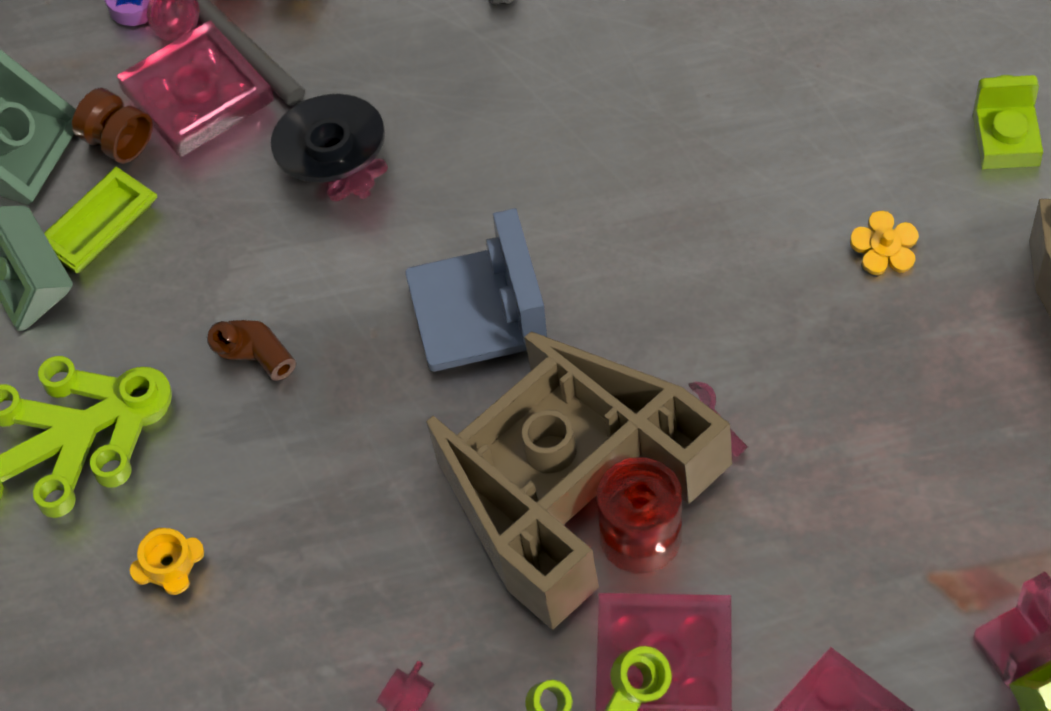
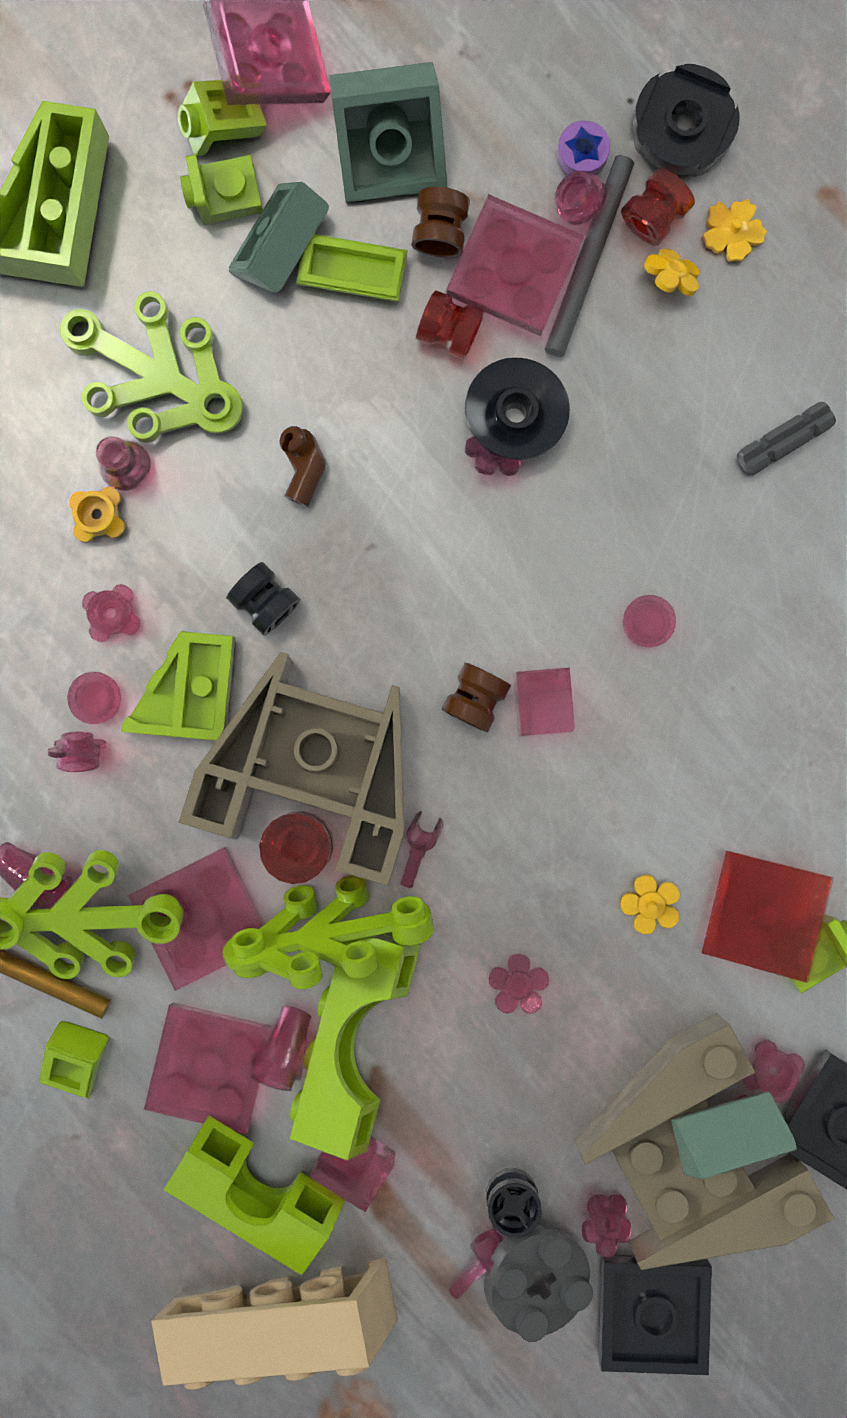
camera: 55 degrees right, 30 degrees up
sand blue bracket [405,208,547,372] -> none
none -> clear pink plate [67,672,121,724]
none -> clear pink plate [82,584,140,642]
none -> clear pink cone [96,436,151,491]
none -> lime wing [121,631,236,741]
none -> lime plant [222,875,434,989]
none -> black wheel [226,562,301,636]
none -> clear pink cone [250,1006,312,1091]
none -> lime arch [289,934,421,1161]
none -> clear red wheel [416,290,484,360]
none -> reddish brown wheel [441,662,511,733]
none -> clear pink plant [488,954,549,1014]
none -> clear pink panel [513,667,575,737]
none -> clear pink plate [623,595,676,648]
none -> clear red plate [702,850,834,983]

